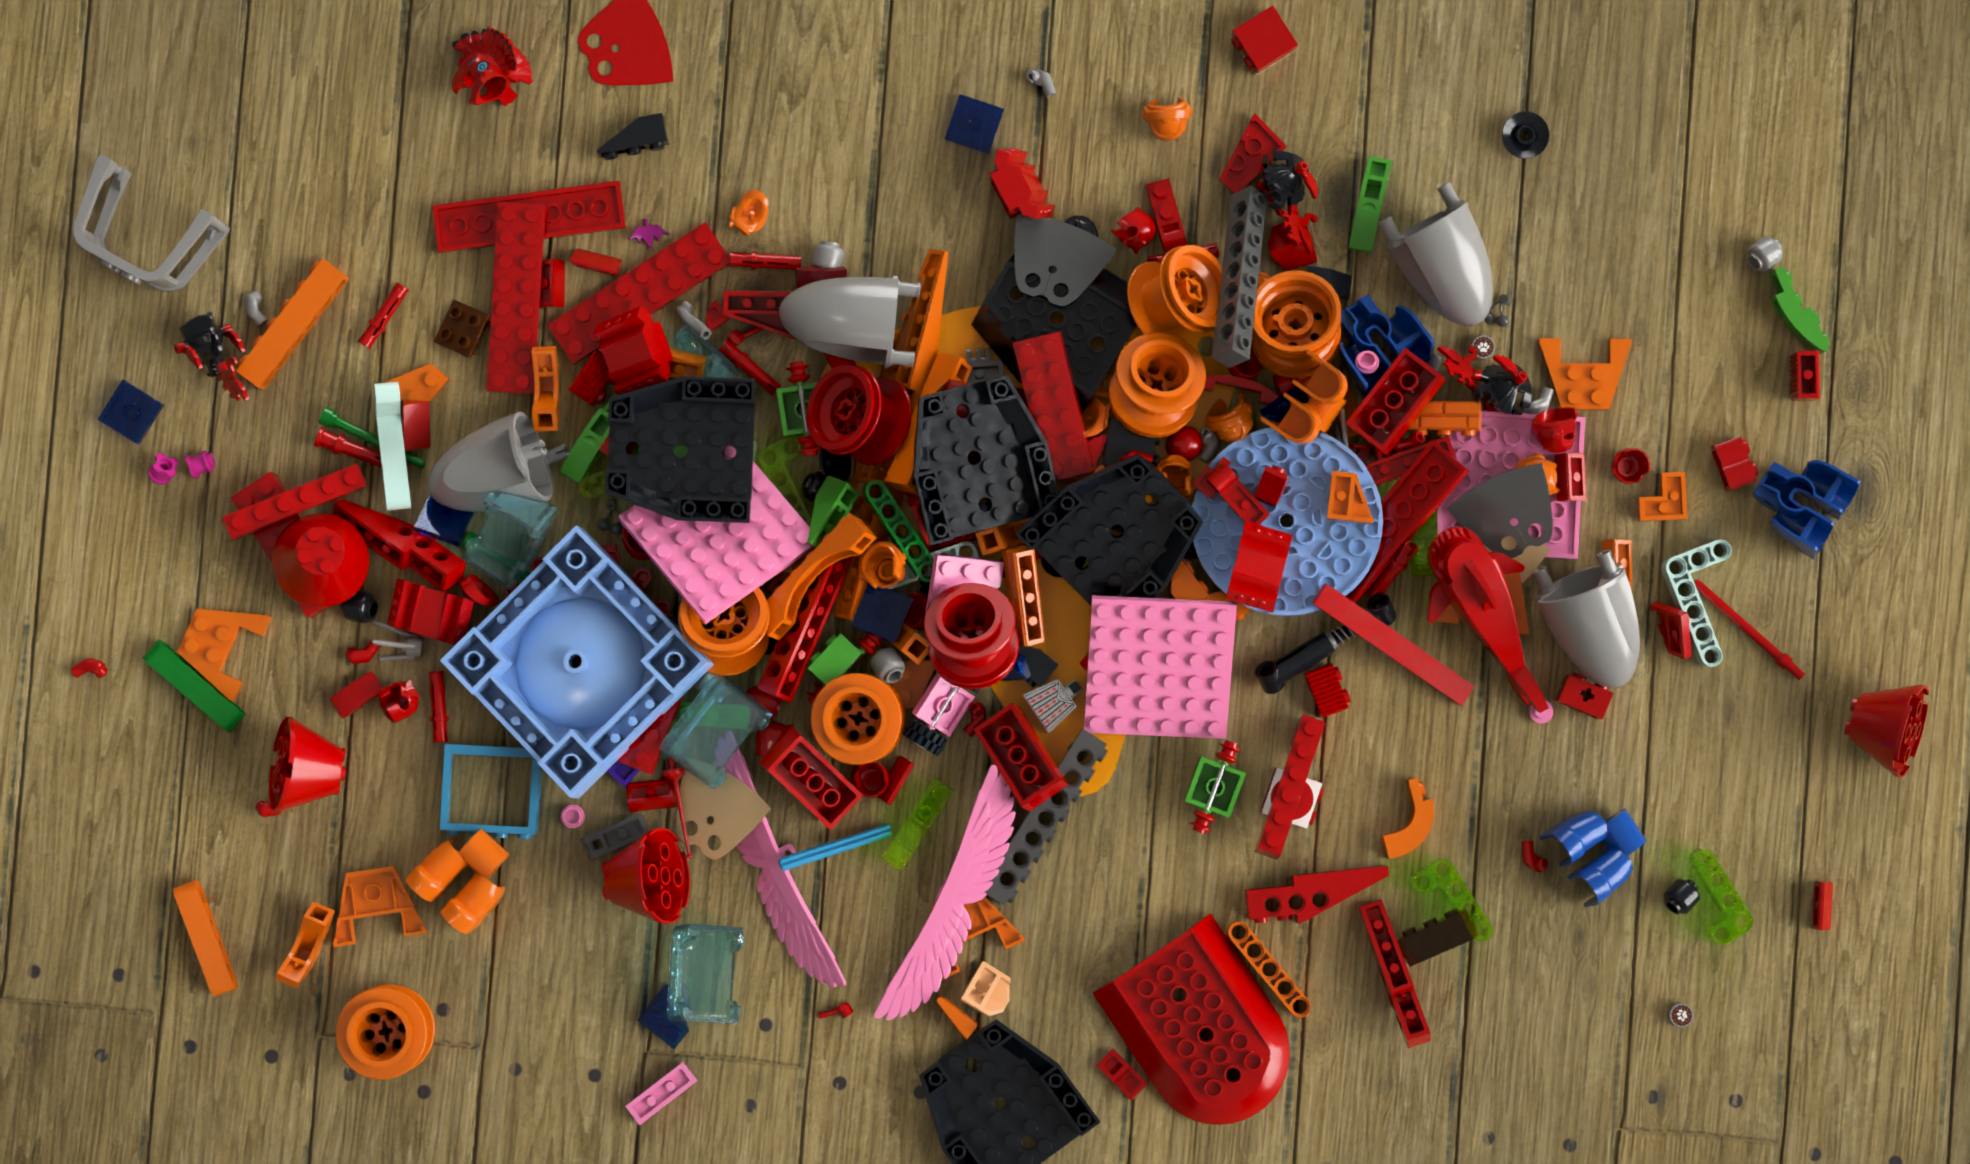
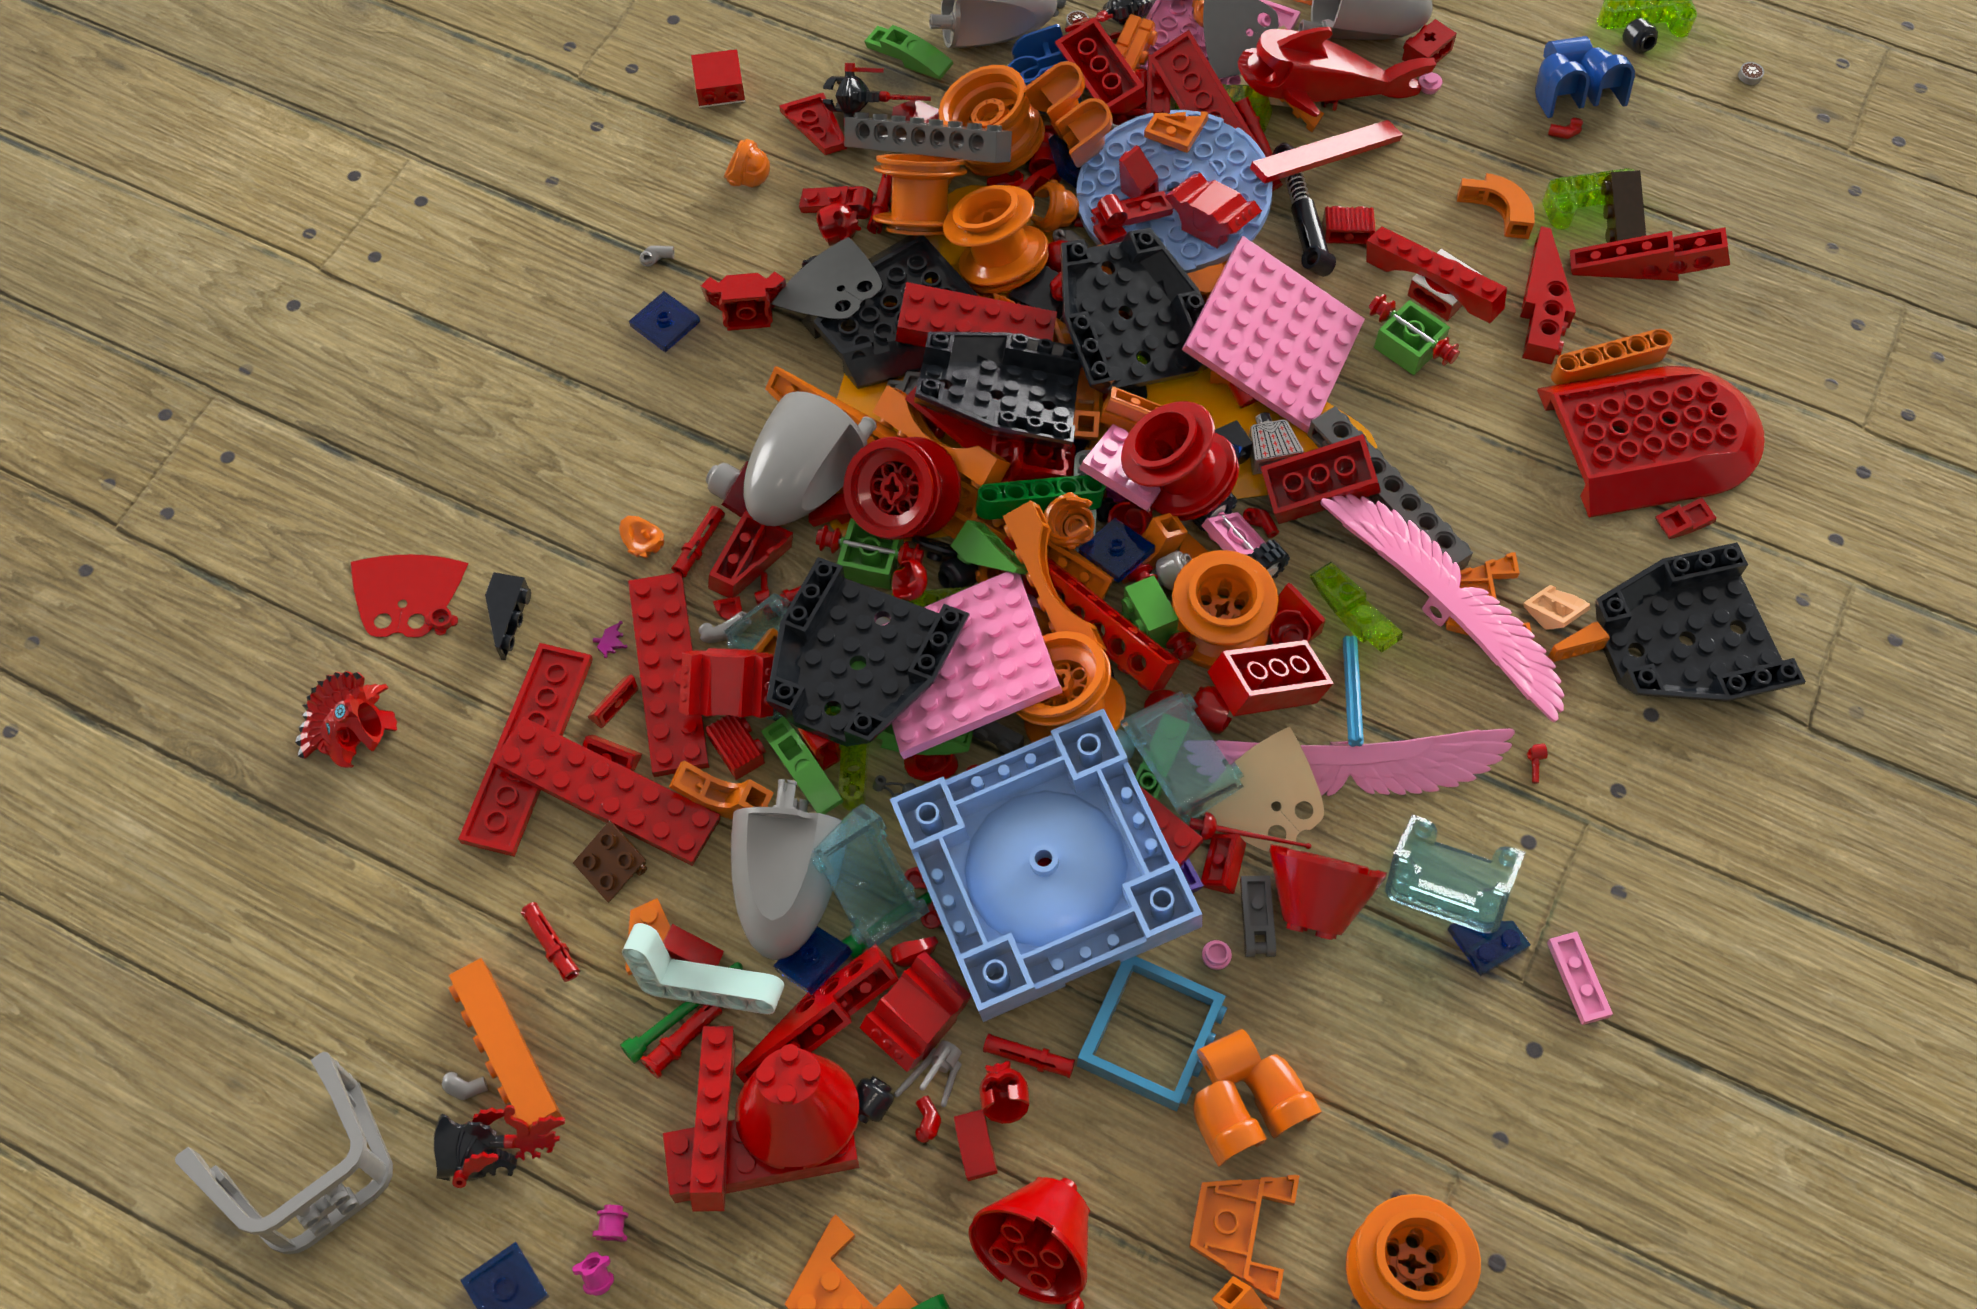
camera: 70 degrees left, 25 degrees down
none -> red plate [425,605,458,636]
none -> red hair [892,559,928,601]

